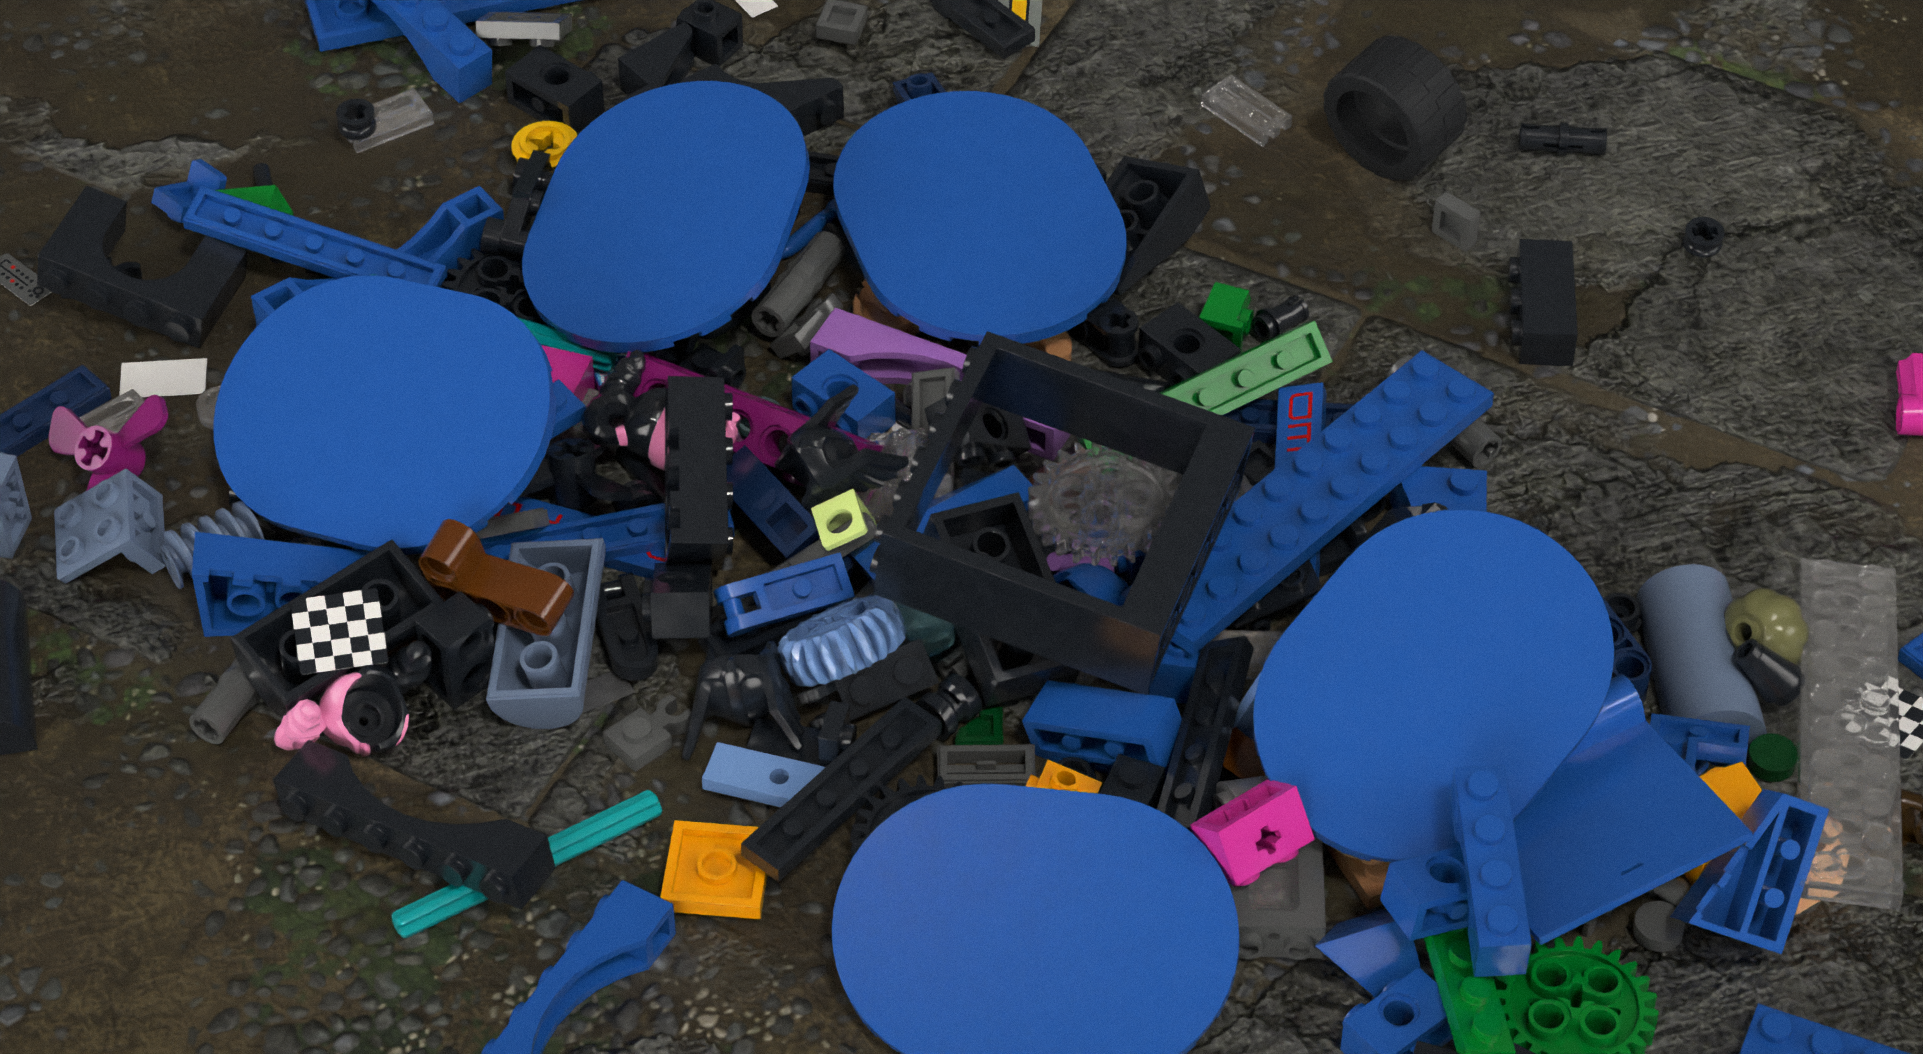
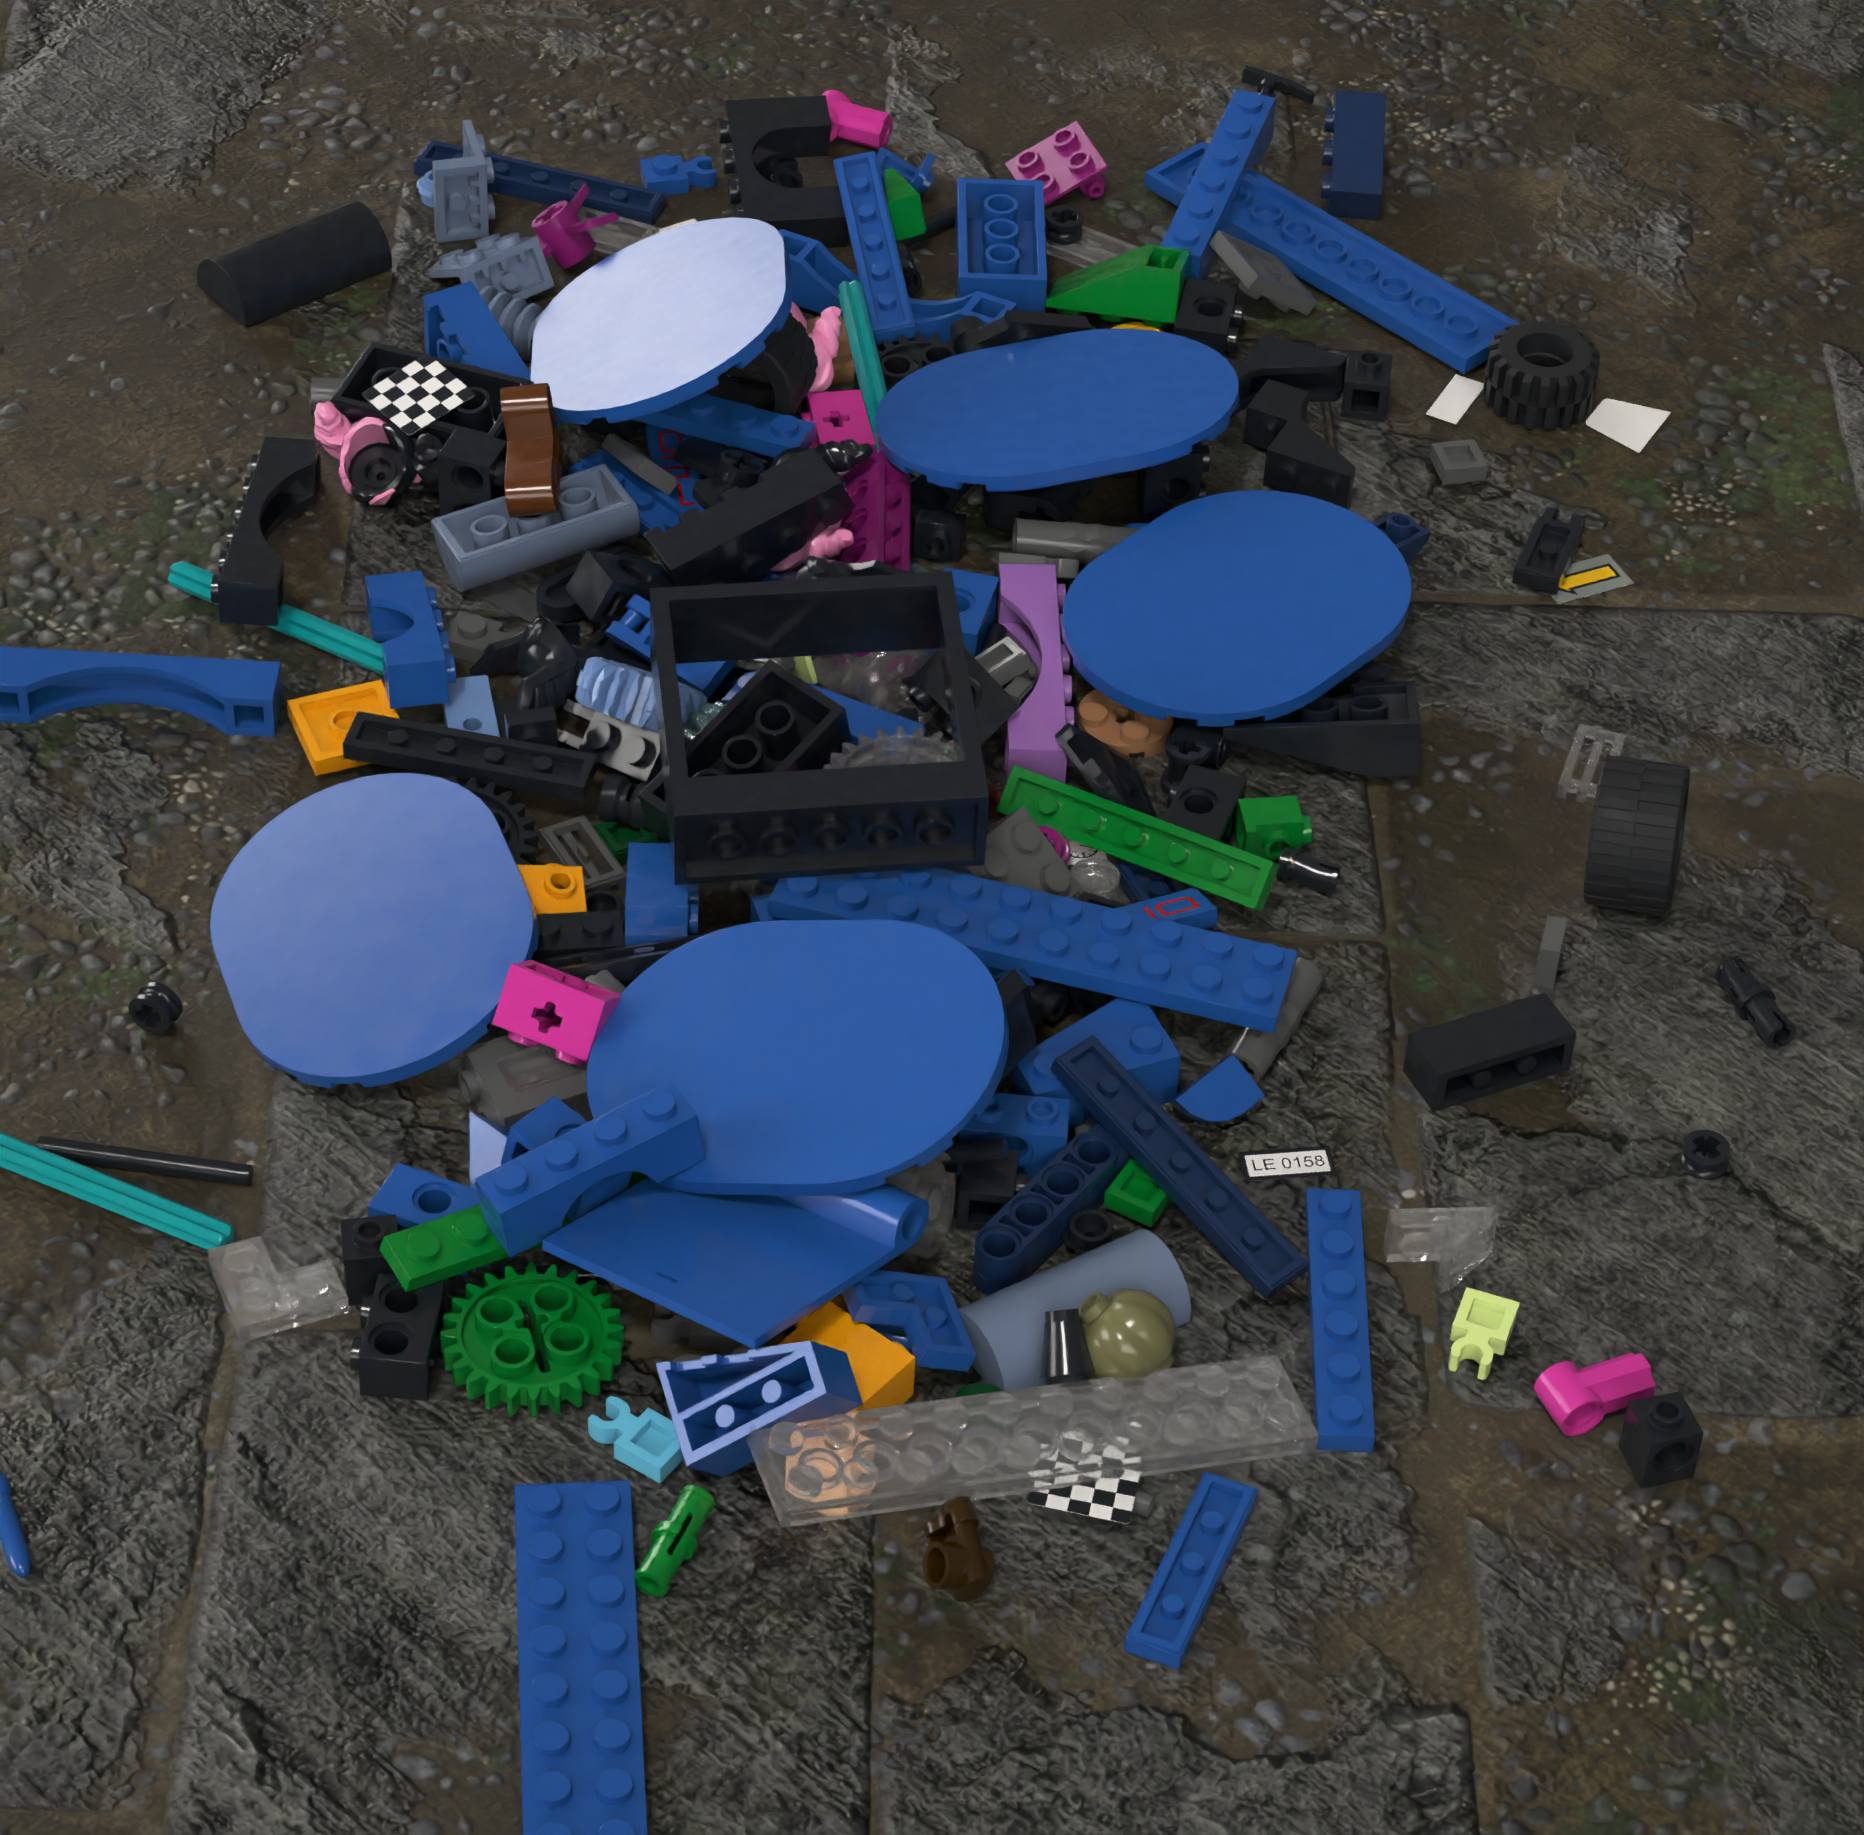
camera: 60 degrees right, 5 degrees down
none -> blue arch [364,570,456,709]
none -> medium azure plate [588,1396,684,1484]
none -> green pin [633,1485,716,1598]
none -> blue plate [639,155,716,195]
none -> dark pink piece [821,90,893,150]
none -> blue brick [955,178,1047,313]
none -> magenta hinge [1005,120,1109,207]
none -> green slope [1045,244,1191,327]
none -> dark blue tile [1050,1035,1309,1300]
none -> green plate [1104,1158,1172,1228]
none -> blue brick [1170,1054,1265,1123]
none -> sticker [1238,1146,1337,1182]
none -> blue plate [1304,1188,1375,1452]
none -> clear slope [1383,1207,1499,1291]
none -> yellowish green plate [1448,1287,1520,1380]

